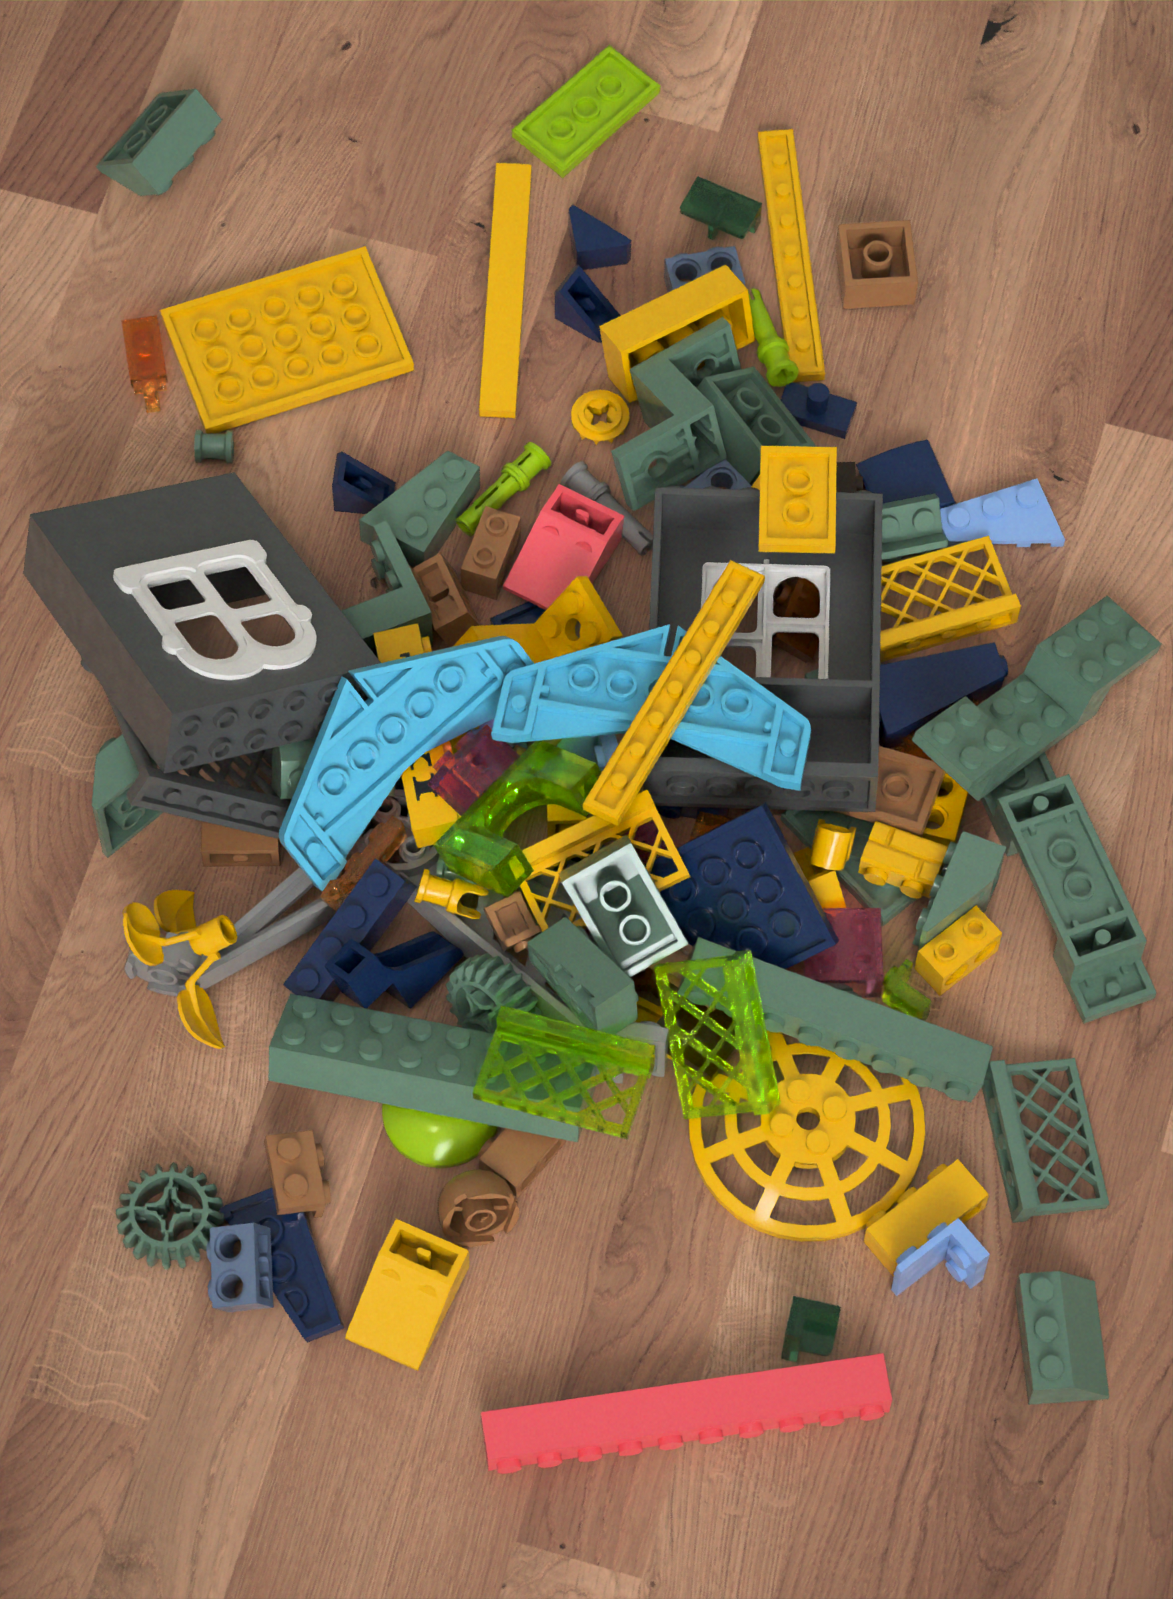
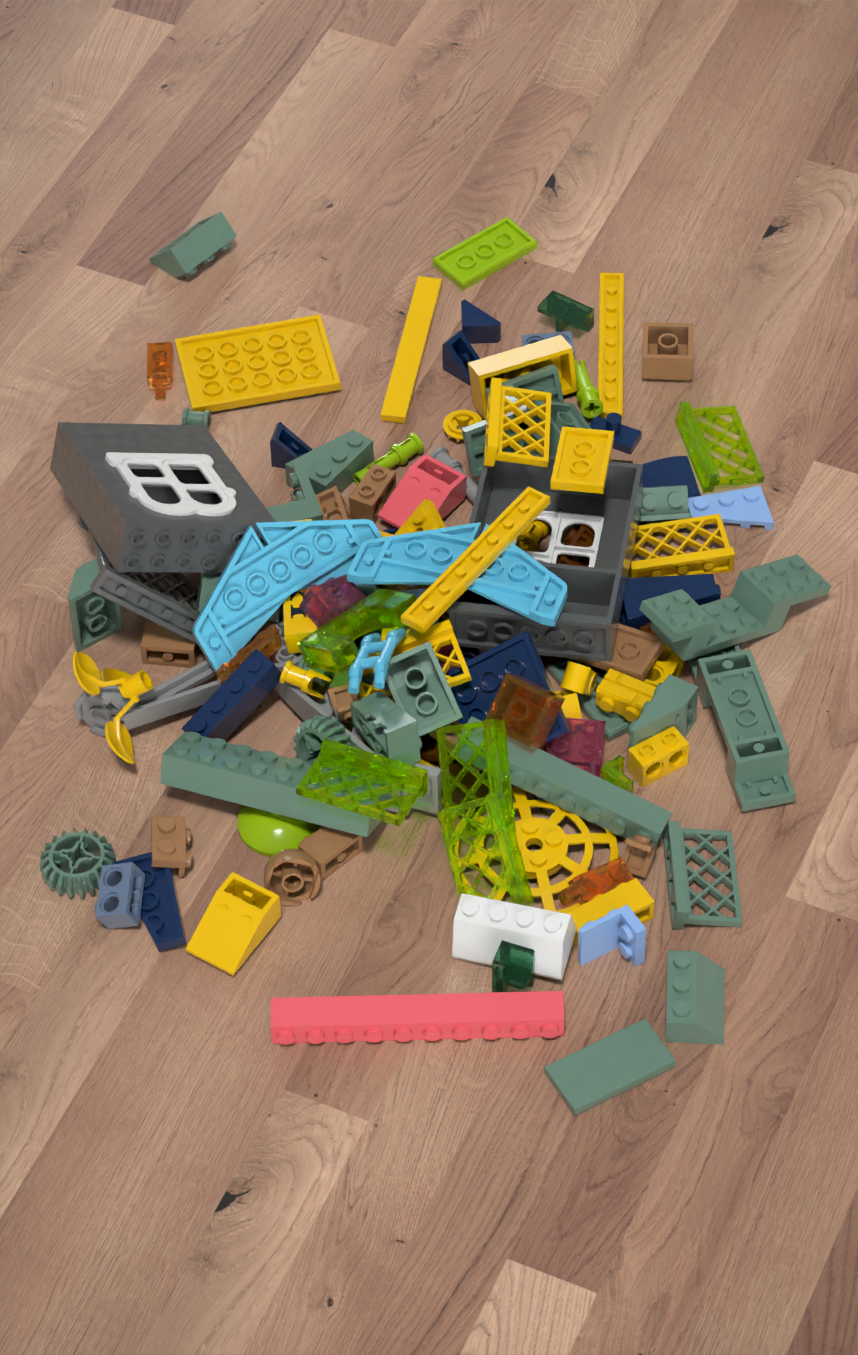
camera: 10 degrees right, 15 degrees down
dark blue arch [324,931,464,1009] -> none
none -> medium azure piece [348,628,406,694]
none -> clear neon green fence [437,792,534,906]
none -> white slope [452,893,577,980]
none -> yellow fence [483,377,552,467]
none -> clear orange brick [484,673,565,749]
none -> sand green tile [544,1018,676,1116]
none -> clear orange hinge [558,857,634,906]
none -> medium nougat bracket [619,834,658,878]
none -> clear neon green fence [675,402,765,493]

